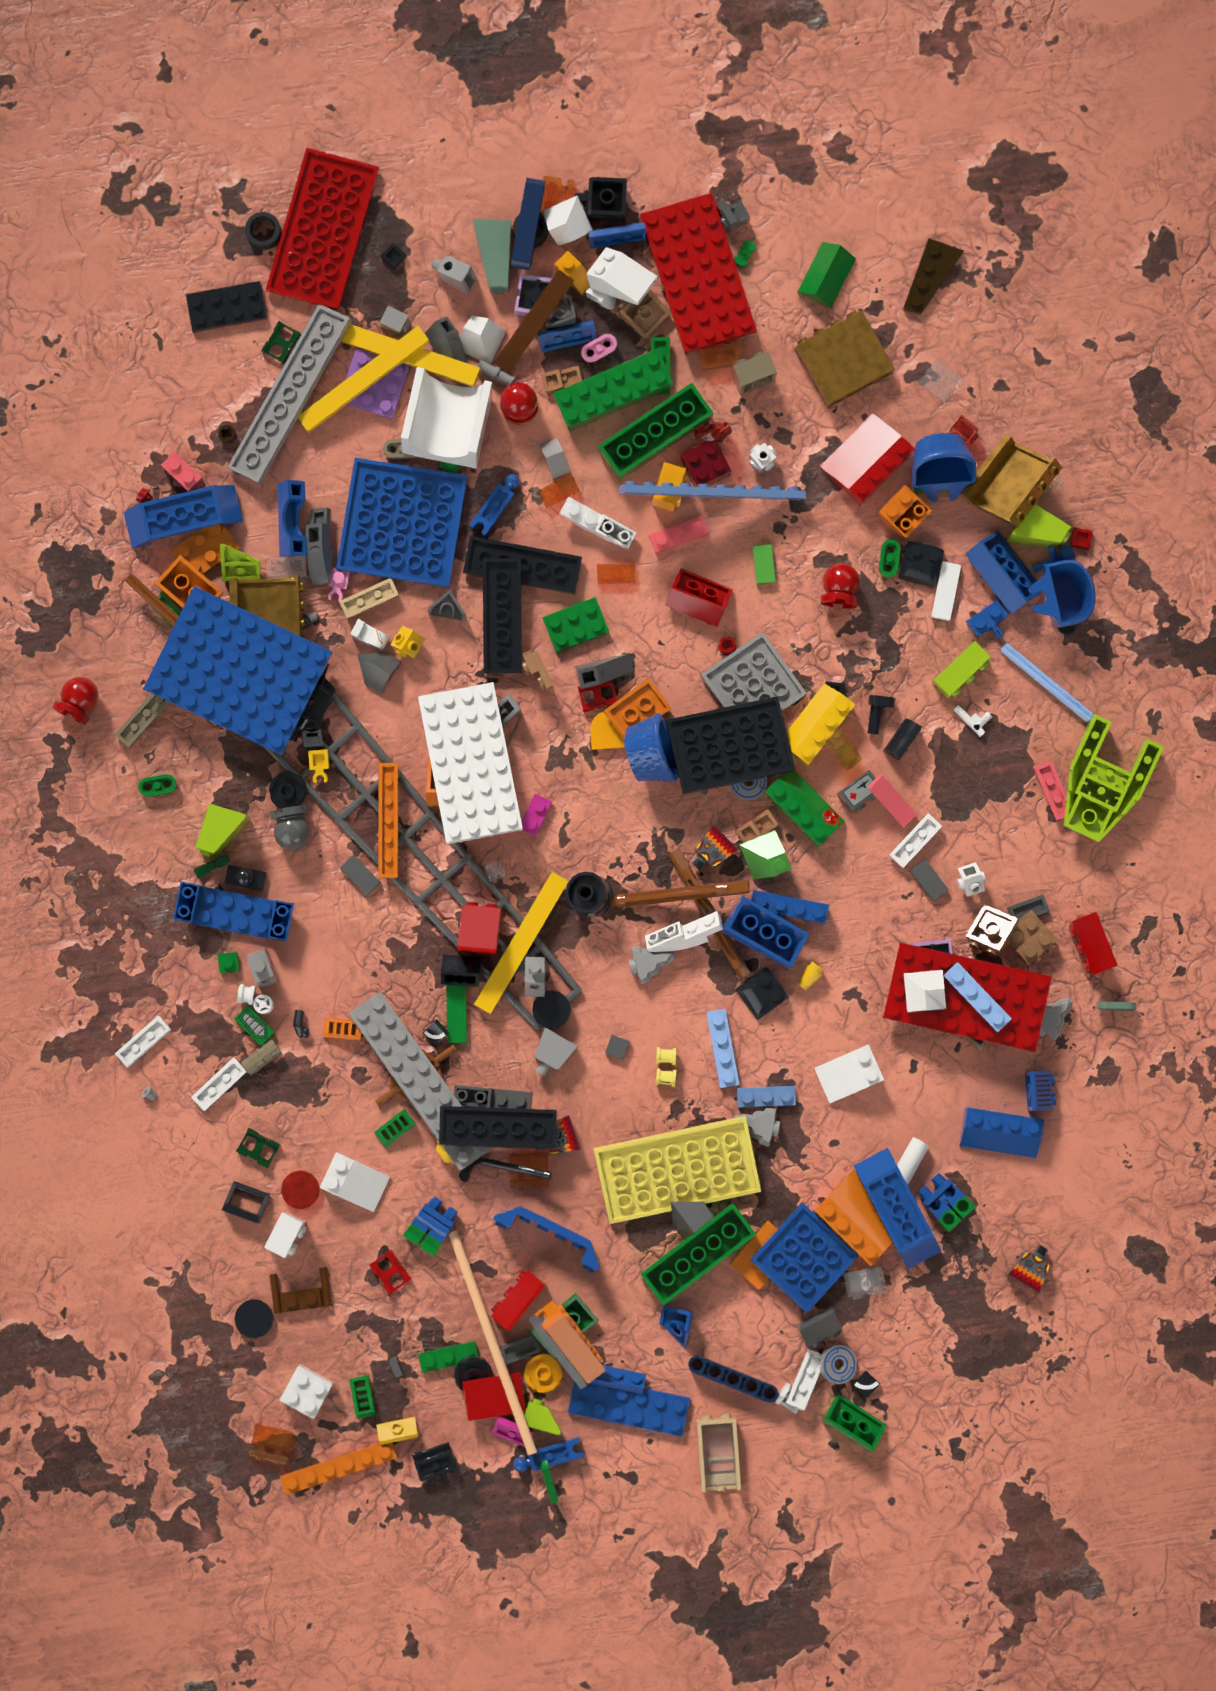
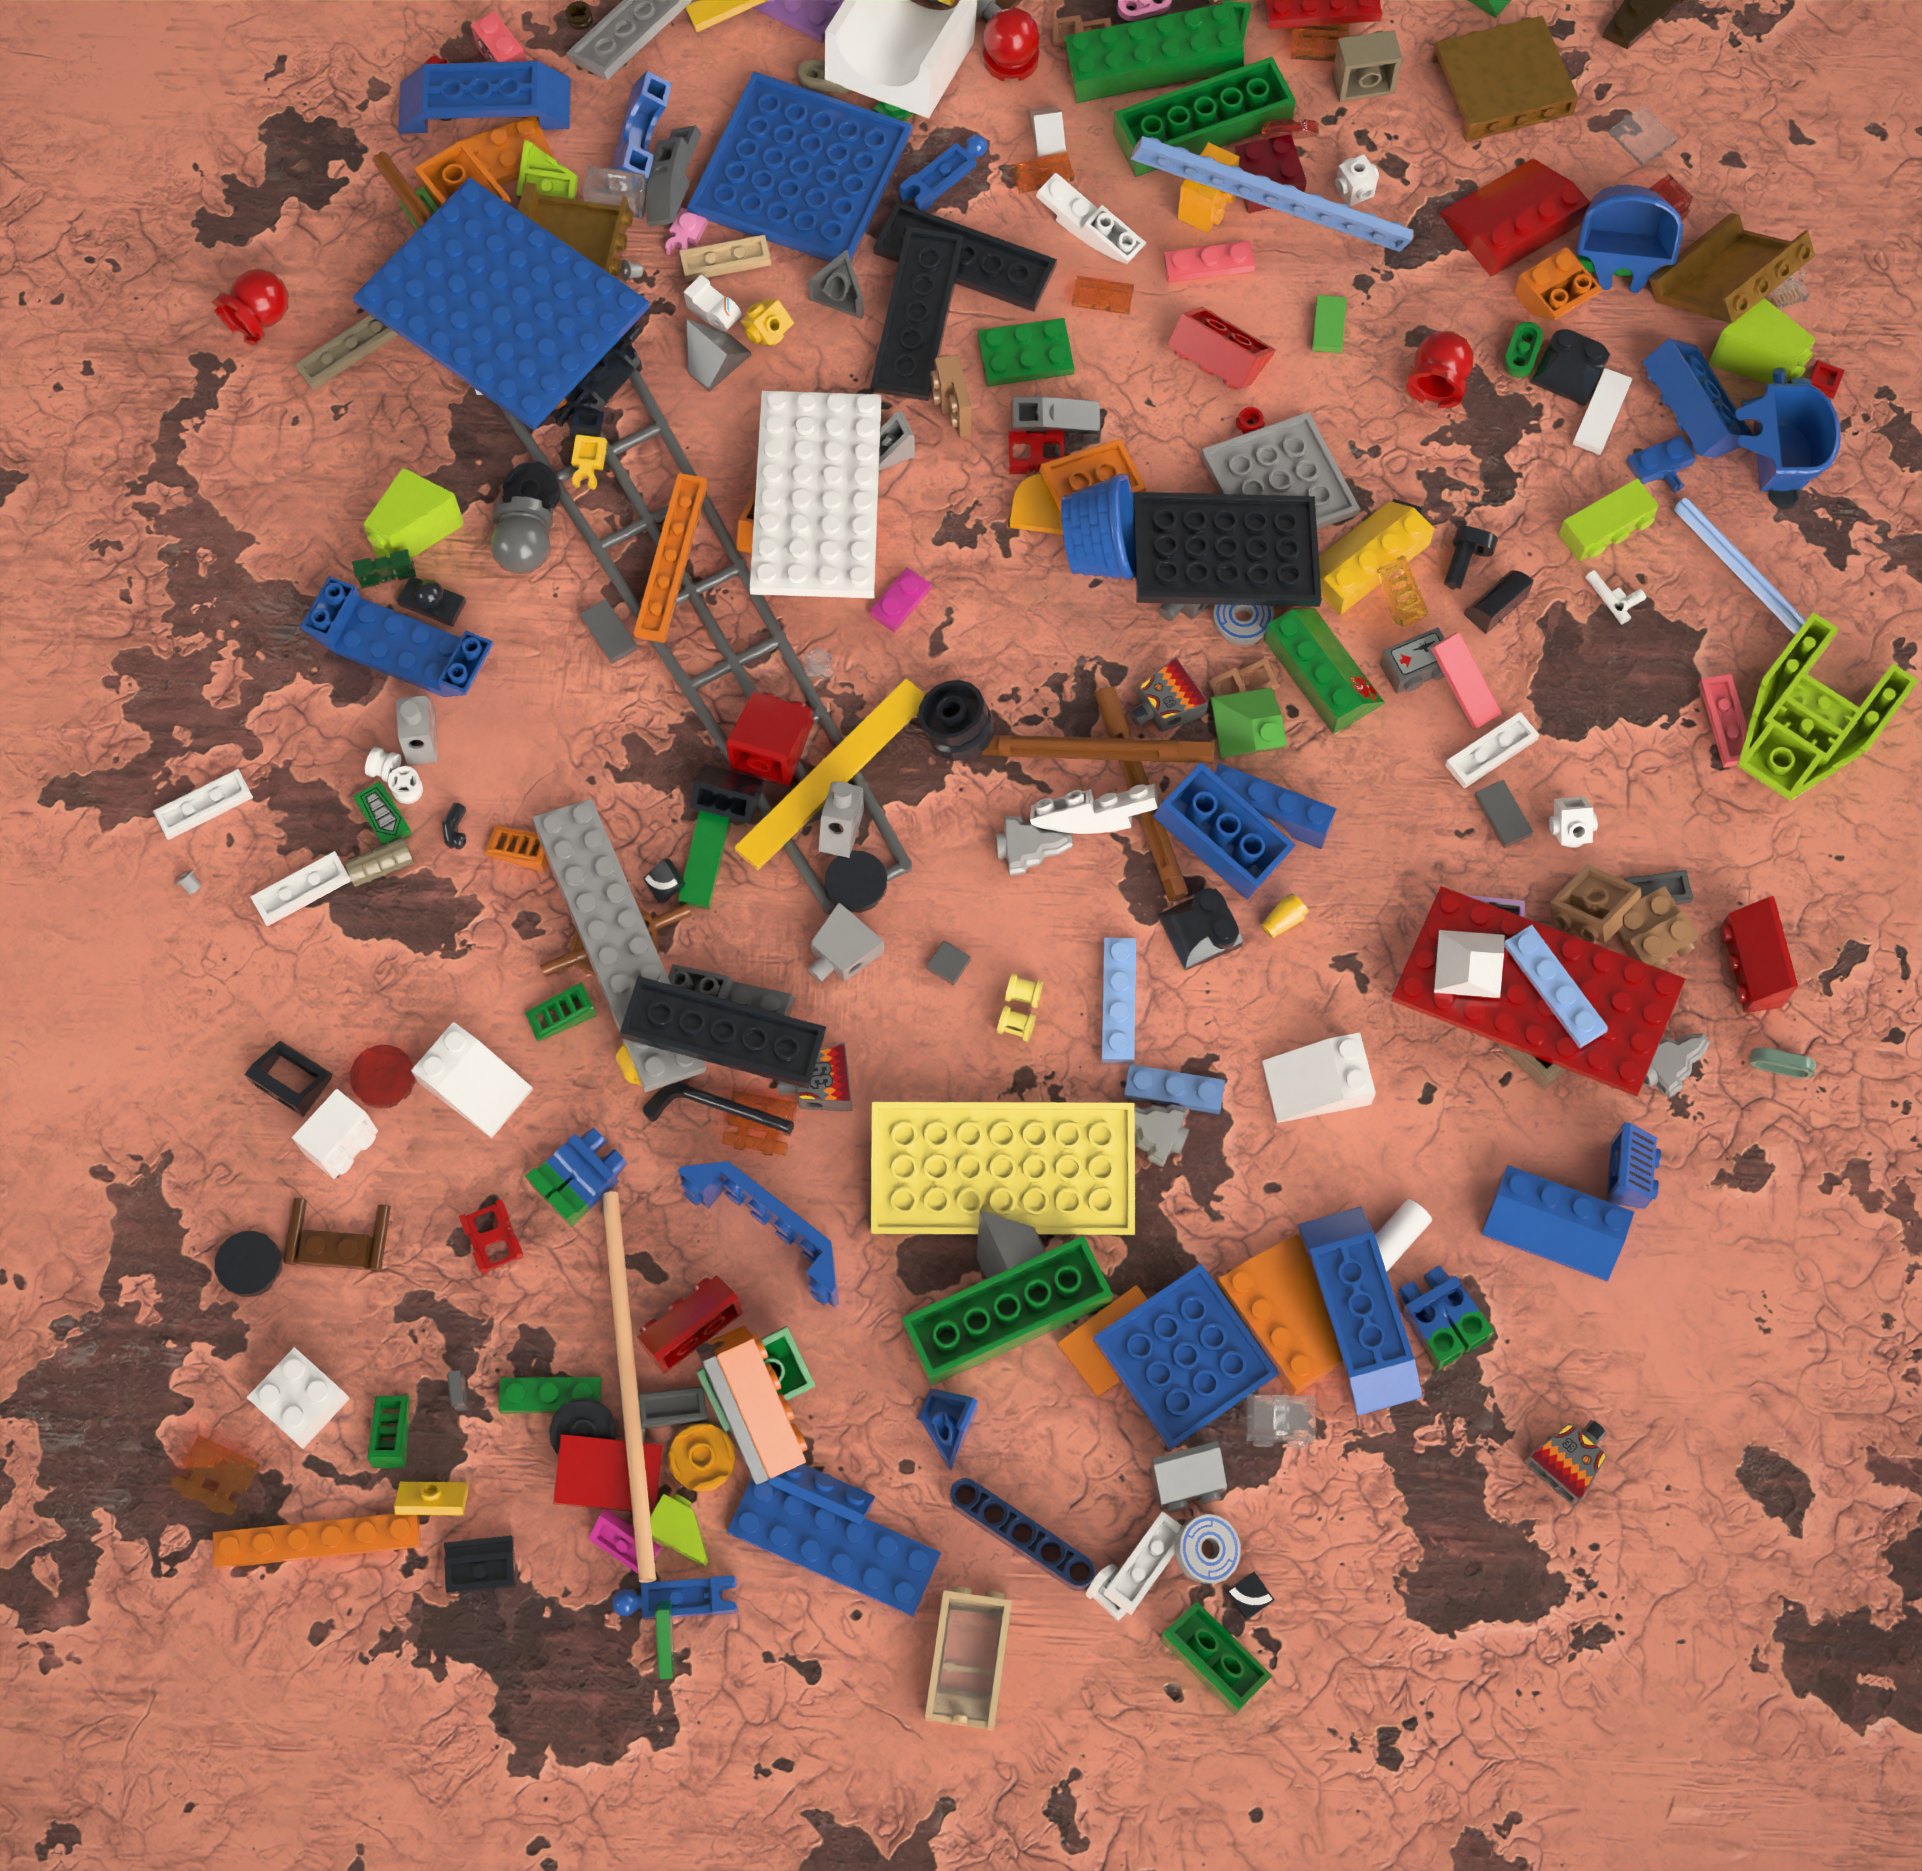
camera: 15 degrees right, 15 degrees down
green plate [138,774,177,797] -> none
green plate [217,952,240,974] -> none
dark green piece [236,1128,280,1168] -> none

